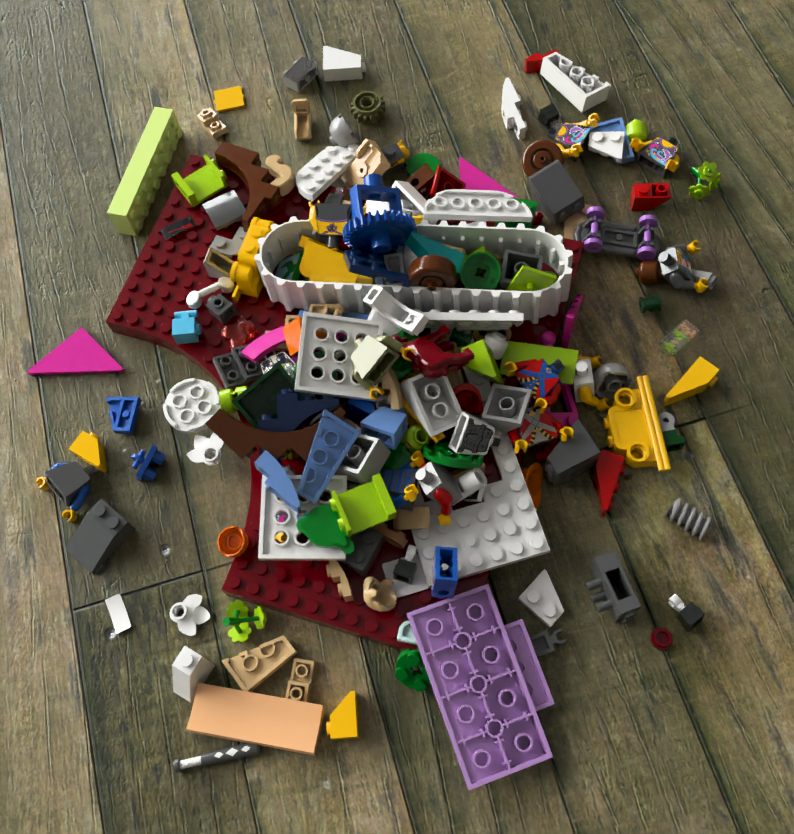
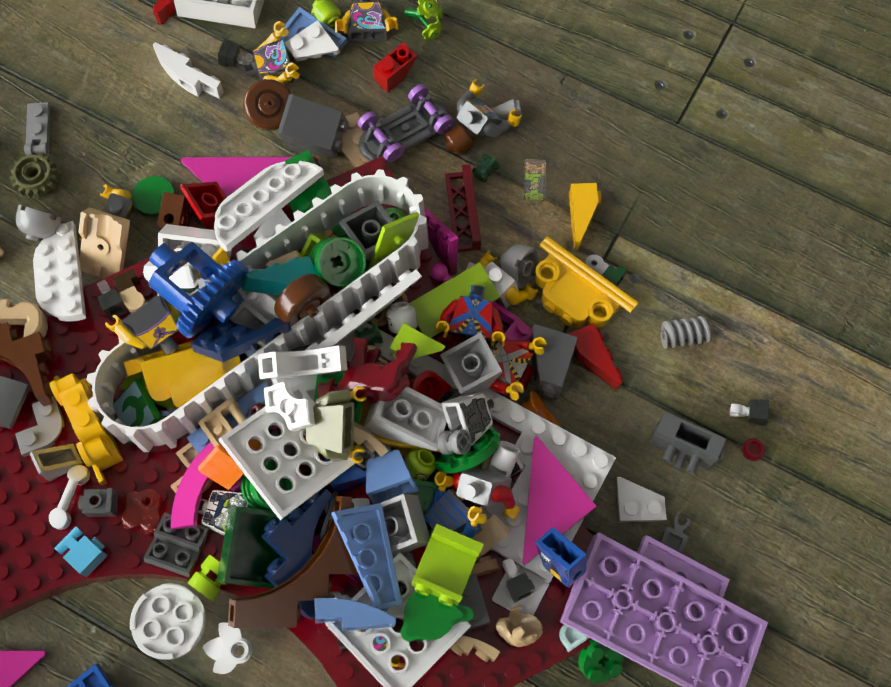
camera: 55 degrees left, 5 degrees up
none -> light grey plate [24,102,51,156]
none -> white tile [264,382,315,431]
none -> light grey wheel [437,430,471,455]
none -> dark red fence [445,164,481,252]
none -> dark pink tile [522,436,597,566]

